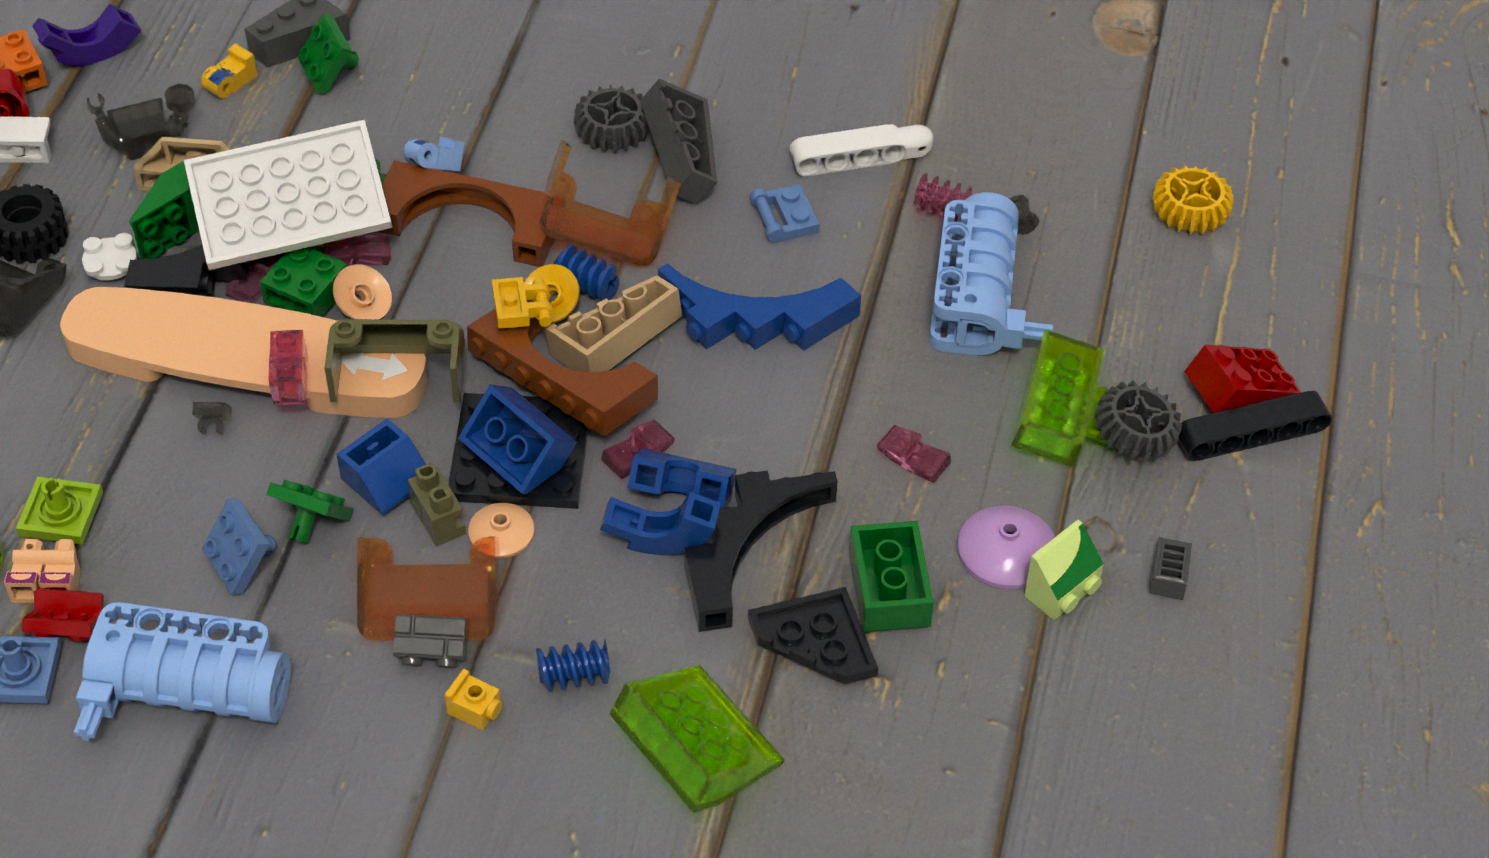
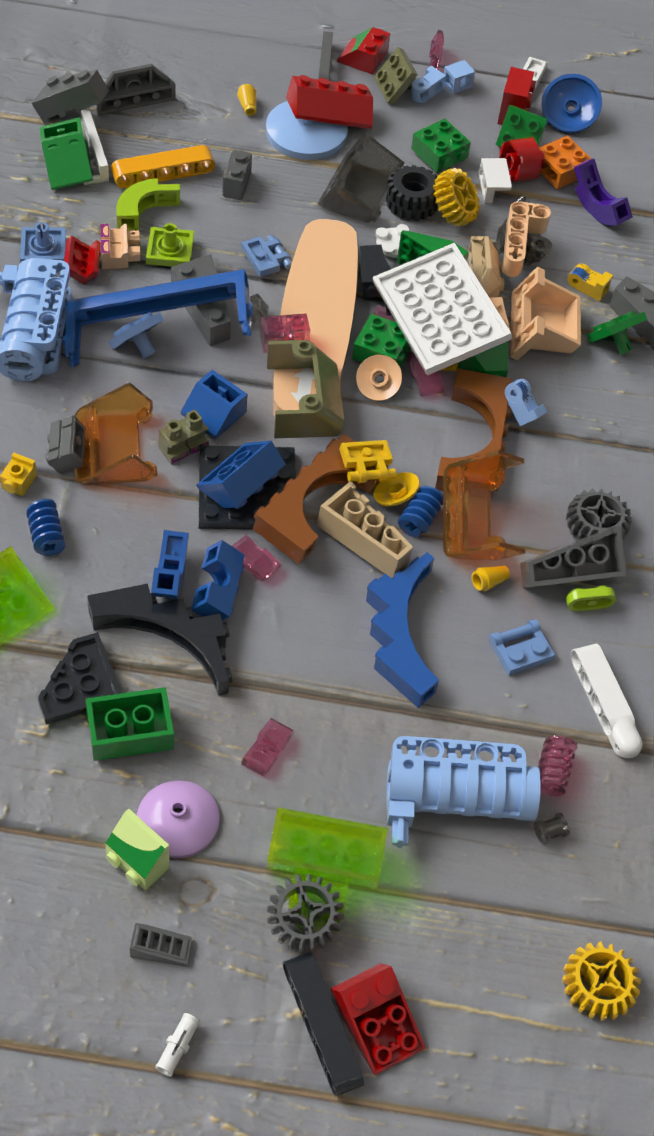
camera: 80 degrees right, 5 degrees up
green plate [266,479,354,543] -> none
light nougat dish [468,503,535,558] -> none
none -> blue piece [62,269,254,367]
none -> white pin [155,1013,200,1077]
none -> dark grey wedge [171,254,231,346]
none -> medium blue plate [241,235,292,277]
none -> yellow gear [433,168,480,226]
none -> yellow cone [471,565,510,592]
none -> light nougat beam [502,202,551,277]
none -> light nougat windscreen [510,267,581,361]
none -> lime plate [566,586,617,611]

